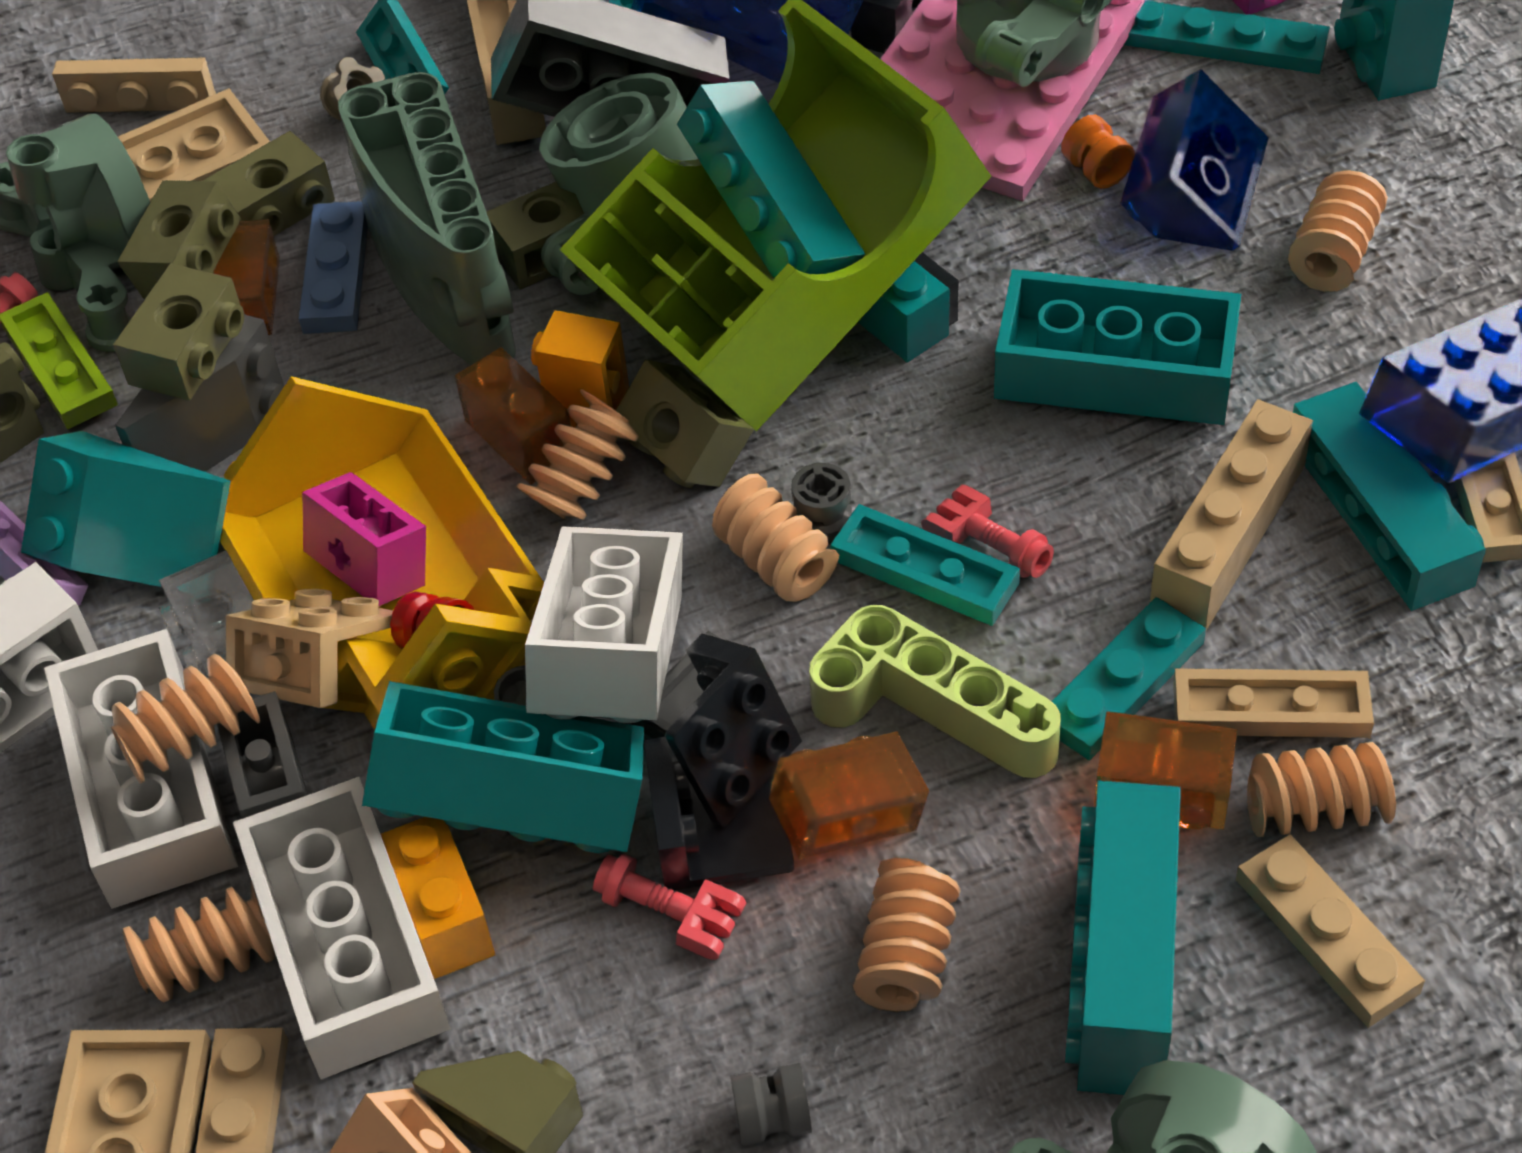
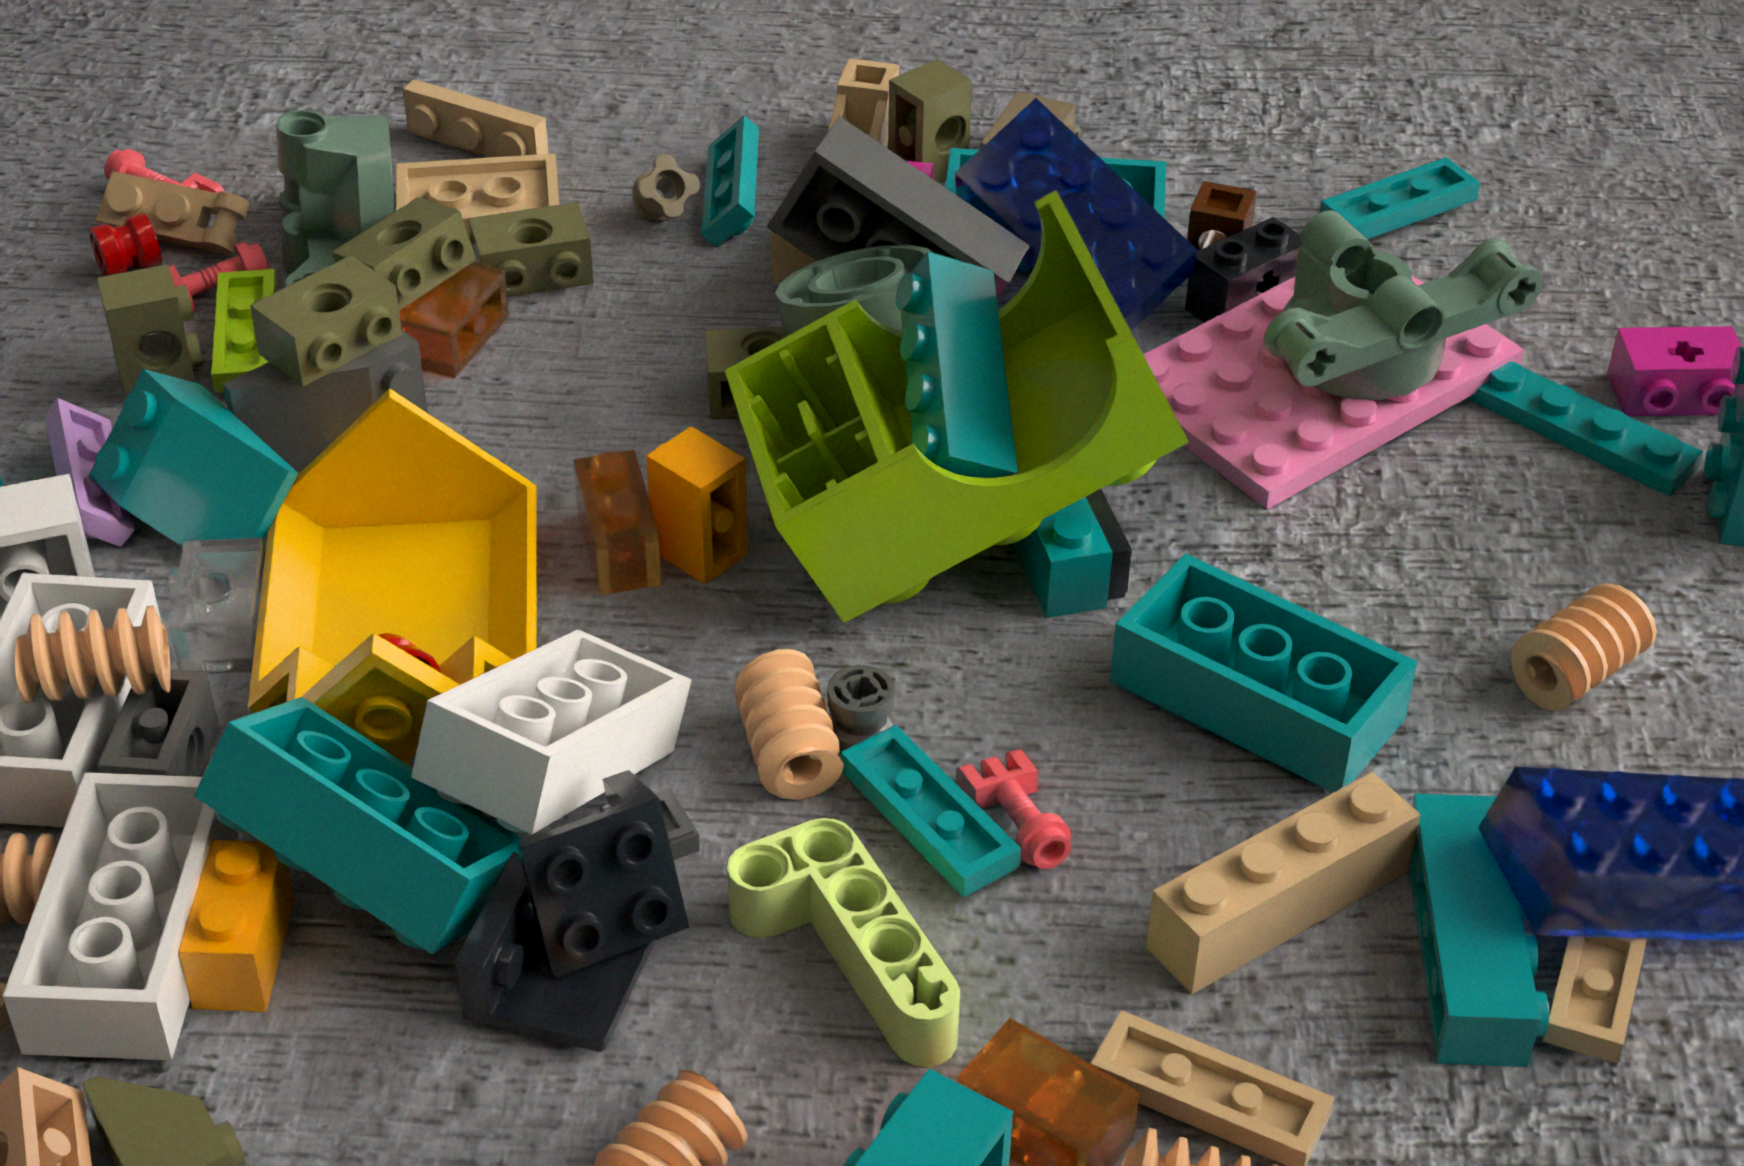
camera: 20 degrees right, 10 degrees down
tan bracket [226,589,393,708] -> none
medium blue plate [299,201,368,334] -> none
dark pink brick [302,472,426,606] -> none
sand green panel [338,72,516,372] -> none
light nougat piece [516,389,639,520] -> none
coral hinge [593,854,747,960] -> none
olive brick [616,359,754,488] -> none
clear orange brick [769,731,929,860] -> none
teal plate [1052,597,1206,761] -> none
orange wheel [1061,114,1135,189] -> none
clear blue slope [1120,69,1269,251] -> none

